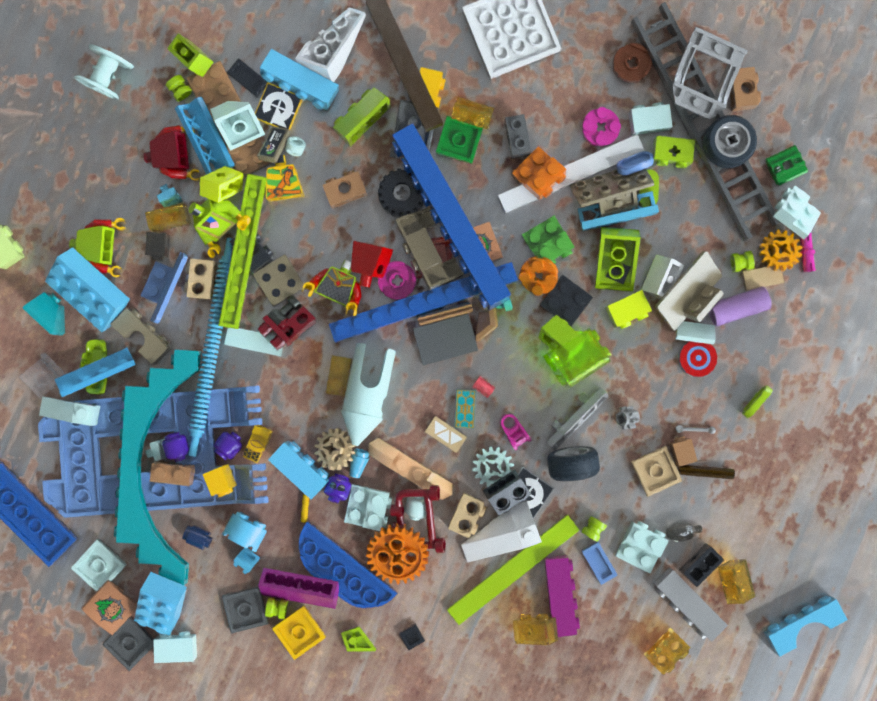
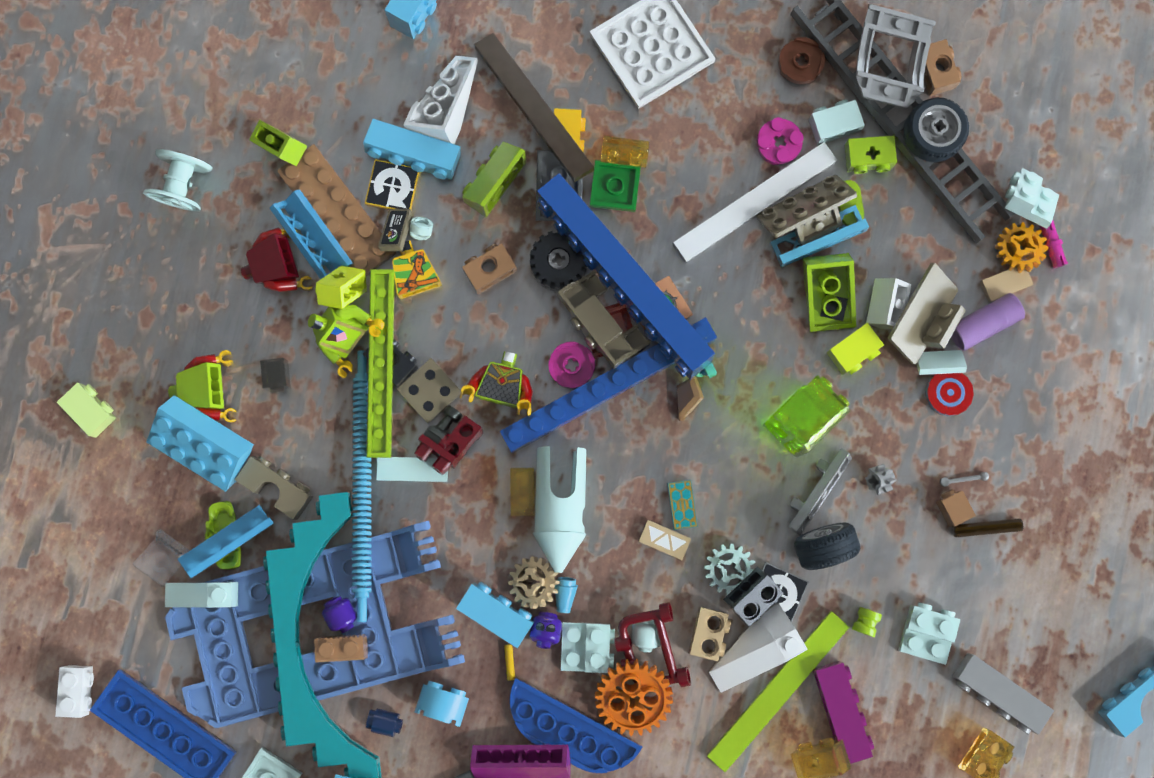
camera: 10 degrees left, 5 degrees down
teal slope [22,292,65,336] -> none
medium blue plate [141,251,188,324] -> none
clear yellow brick [145,203,191,233] -> none
light aqua tile [145,438,166,461] -> none
medium azure tile [157,184,183,210] -> none
lime wheel [166,75,192,102] -> none
tan brick [184,258,217,300] -> none
yellow brick [202,464,237,498] -> none
light aqua slope [210,101,265,151] -> none
dark purple head [214,431,242,461] -> none
black tile [226,58,268,98] -> none
medium azure tile [233,547,260,574] -> none
yellow leg [243,425,273,463] -> none
red torso [351,241,393,288] -> none
light nougat brick [368,438,453,500] -> none
dark grey tile [413,314,478,365] -> none
medium nougat axle [417,302,473,326] -> none
coral piece [472,376,495,398] -> none
dark pink piece [499,413,532,451] -> none
dark grey brick [504,114,532,159] -> none
orange plate [512,146,567,201] -> none
orange plate [519,256,558,296] -> none
bright green plate [521,215,574,264] -> none
lime brick [538,315,585,362] -> none
black plate [539,275,593,327] -> none
medium blue tile [581,542,618,585] -> none
medium blue tile [617,151,654,175] -> none
tan plate [631,446,682,497] -> none
clear smoke plant [666,523,702,542] -> none
black brick [679,543,724,587] -> none
clear yellow brick [718,559,756,605] -> none
lime wheel [730,251,755,272] -> none
lime tile [742,385,773,419] -> none
green piece [765,145,808,186] -> none

